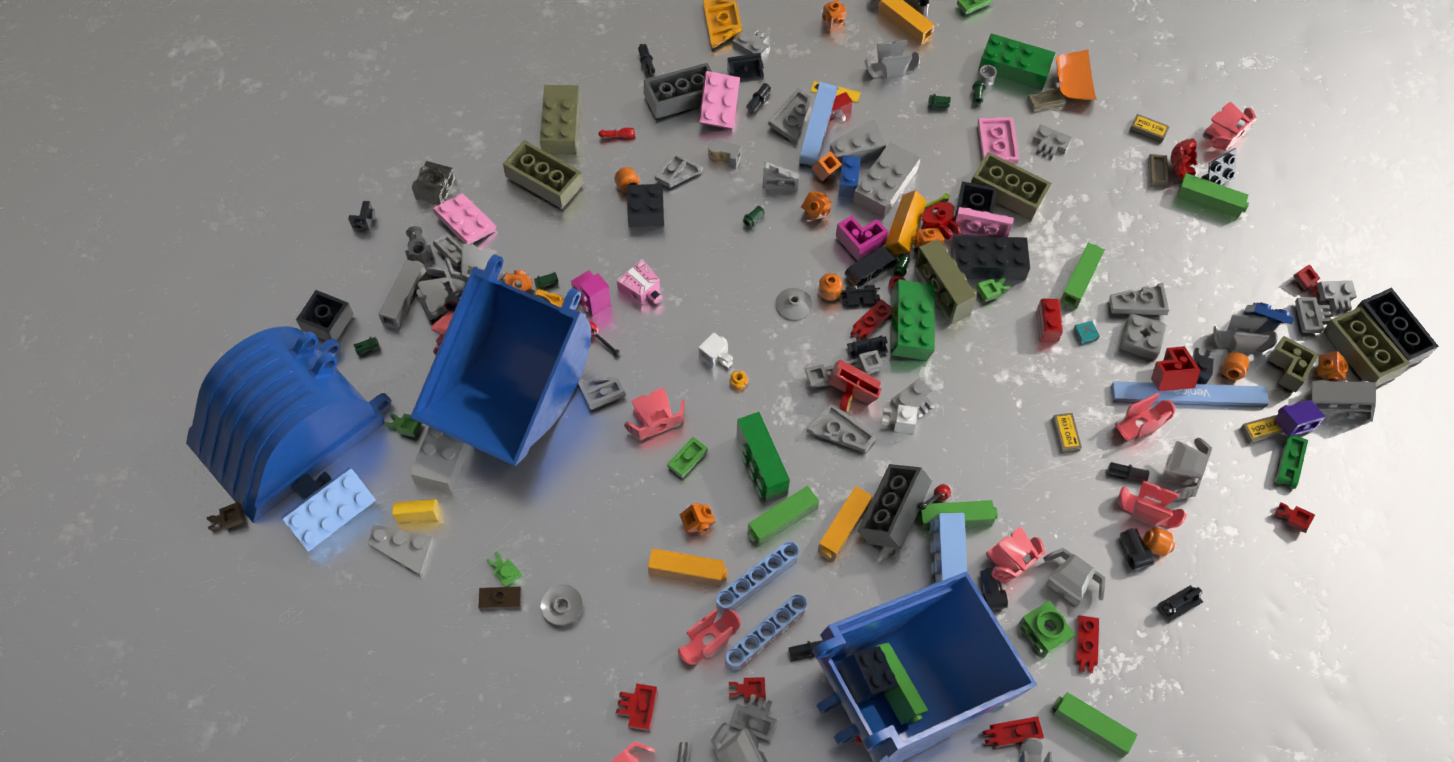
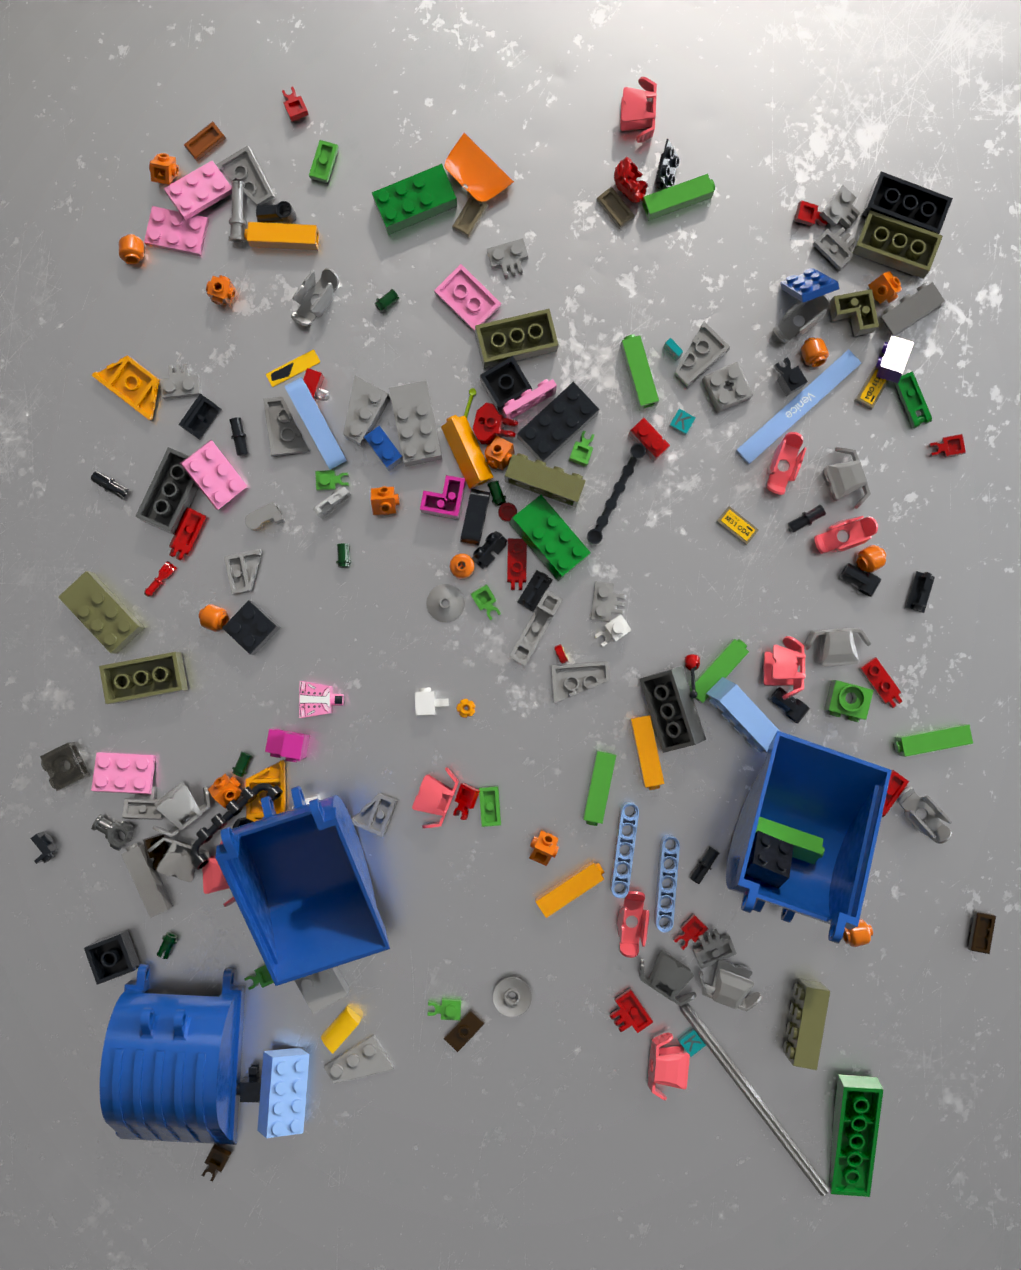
camera: 40 degrees left, 25 degrees up
black hinge [589,321,620,357] -> none
green brick [736,412,790,503] -> none
orange brick [811,151,842,182] -> none
red piece [827,359,882,405] -> none
dark green pin [972,81,986,104] -> none
light grey wheel [977,65,997,89] -> none
tile [1130,114,1170,142] -> none
red brick [1151,346,1200,391] -> none
none -> red hinge [169,507,206,560]
none -> bright green plate [315,470,349,491]
none -> red plate [453,783,480,820]
none -> bright green plate [470,584,501,620]
none -> black bar [587,443,646,545]
none -> dark grey piece [639,951,697,1006]
none -> teal tile [663,338,683,361]

